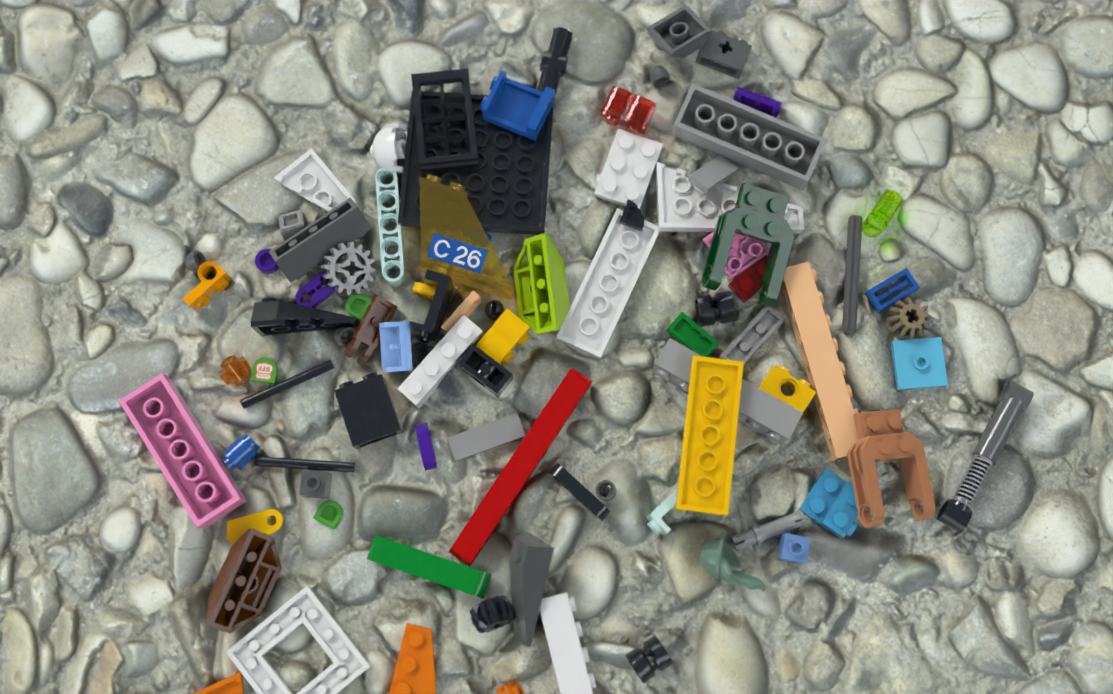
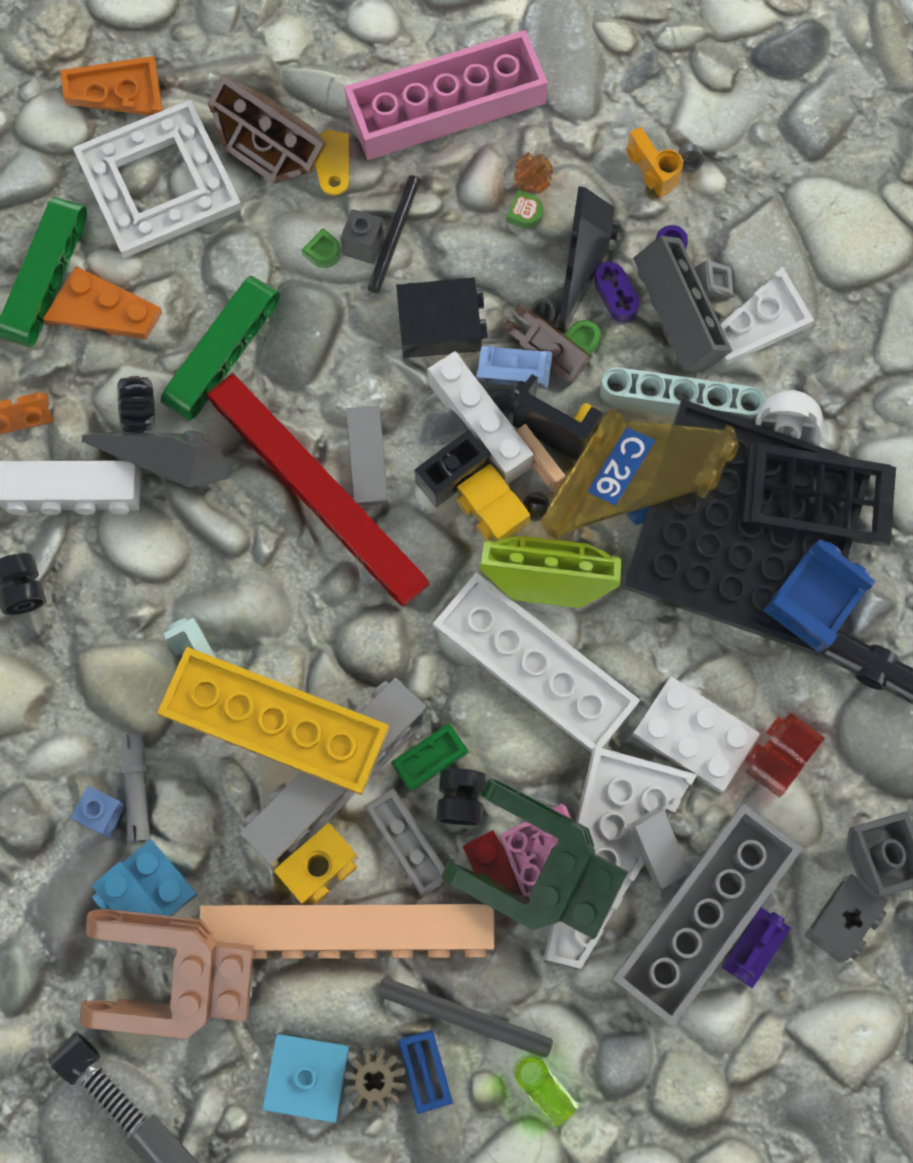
camera: 105 degrees right, 5 degrees down
blue brick [223,434,260,470] -> none
black bar [240,360,335,409] -> none
light grey gear [321,242,376,295] -> none
dark purple beam [415,422,438,471] -> none
black beam [549,463,610,521] -> none
dark grey hinge [596,480,617,501] -> none
black tile [619,200,644,231] -> none
dark grey hinge [650,65,670,86] -> none
sand green piece [700,530,766,592] -> none

